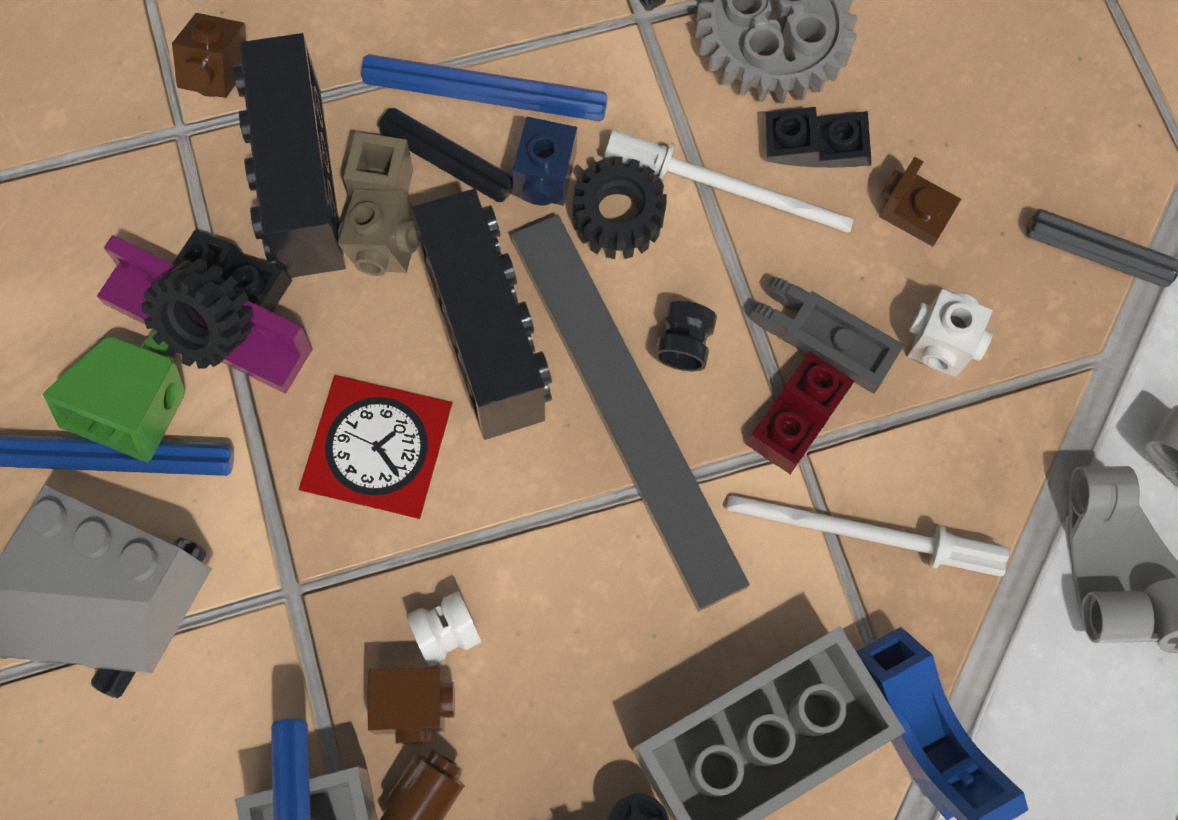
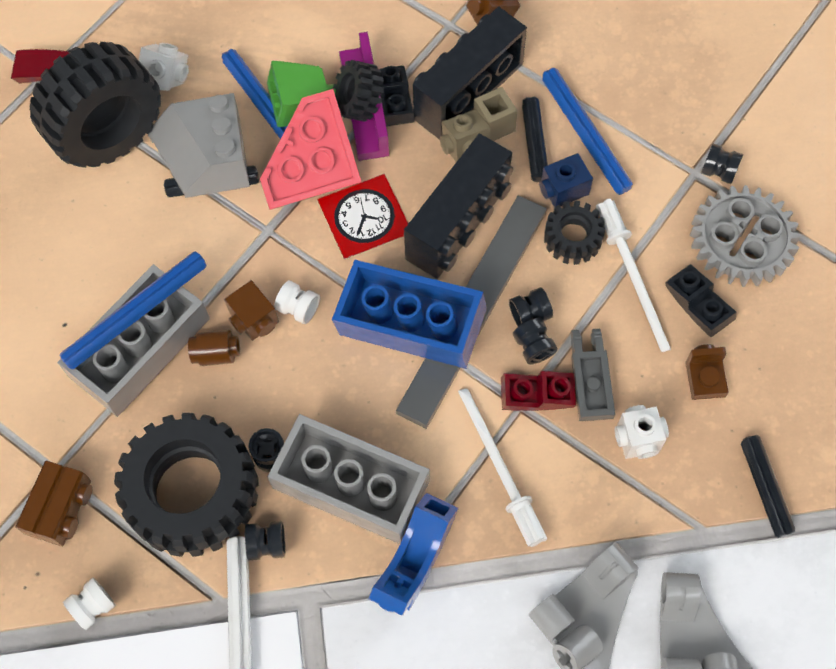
camera: 60 degrees right, 5 degrees down
none -> coral plate [260,89,362,210]
none -> blue brick [332,260,487,369]
none -> black wheel [513,318,558,365]

